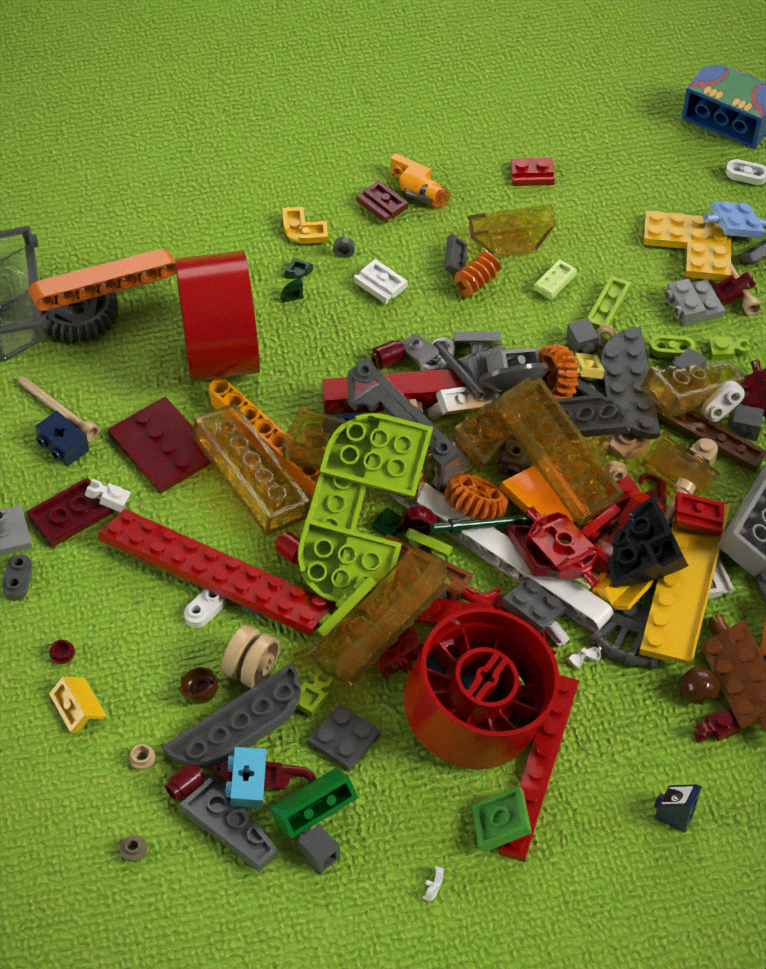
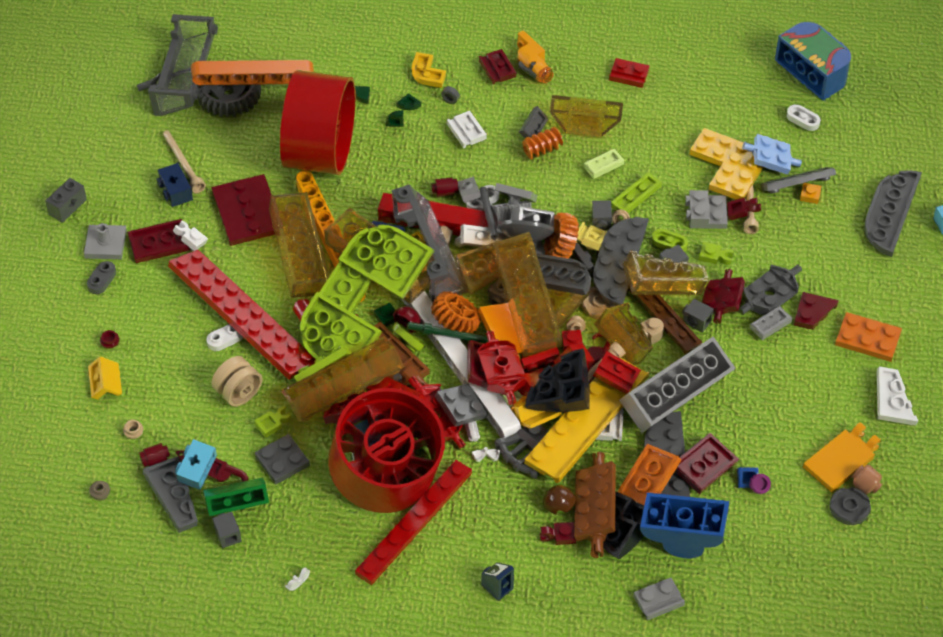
camera: 20 degrees right, 0 degrees up
dark grey plate [162,663,301,768] -> none
reddish brown hair [178,667,218,704] -> none
bright green plate [472,786,532,853] -> none
white plate [702,381,745,422] -> none

